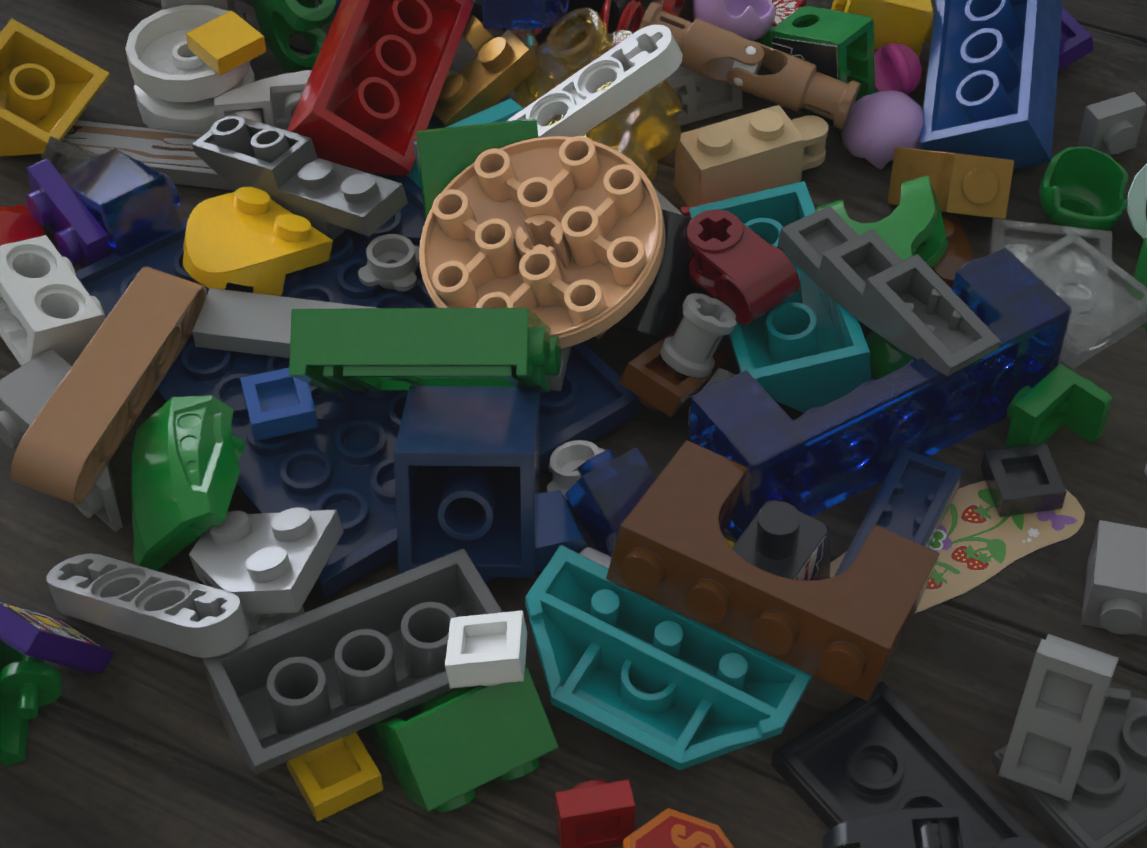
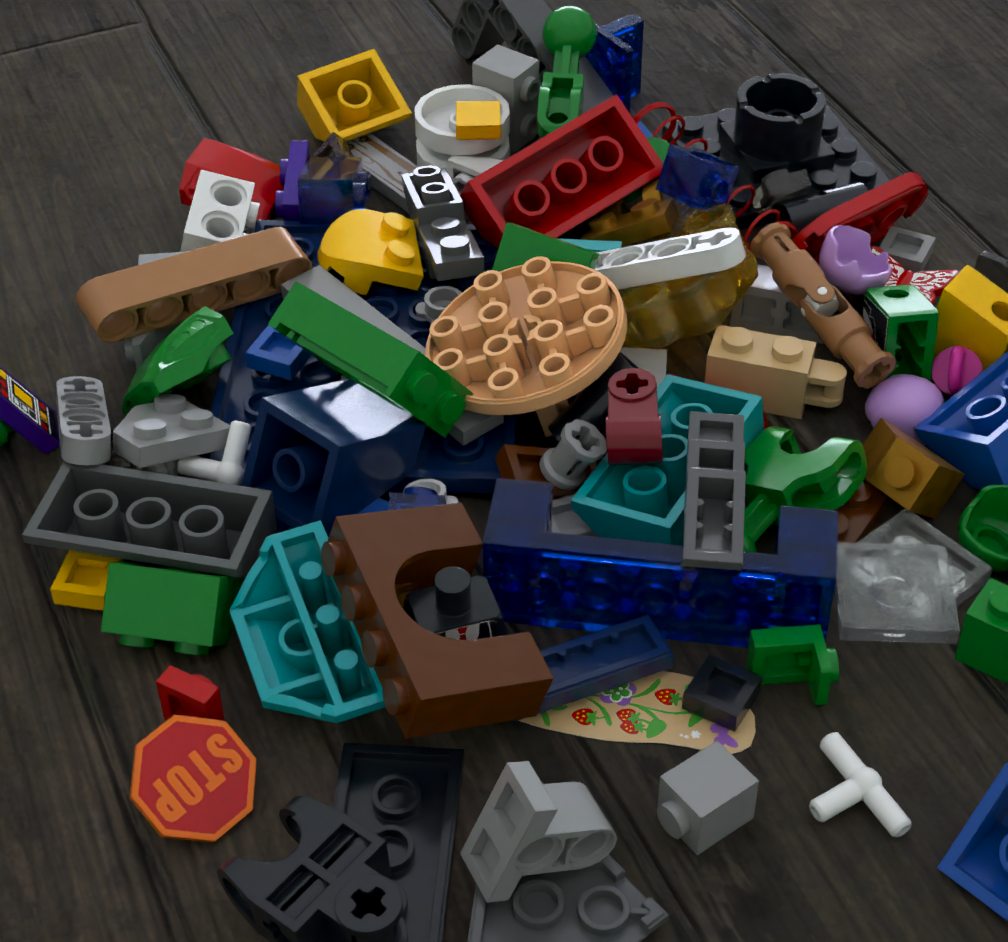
camera: 40 degrees right, 5 degrees down
white plate [445,610,527,688] -> none
none -> white piece [177,420,252,485]

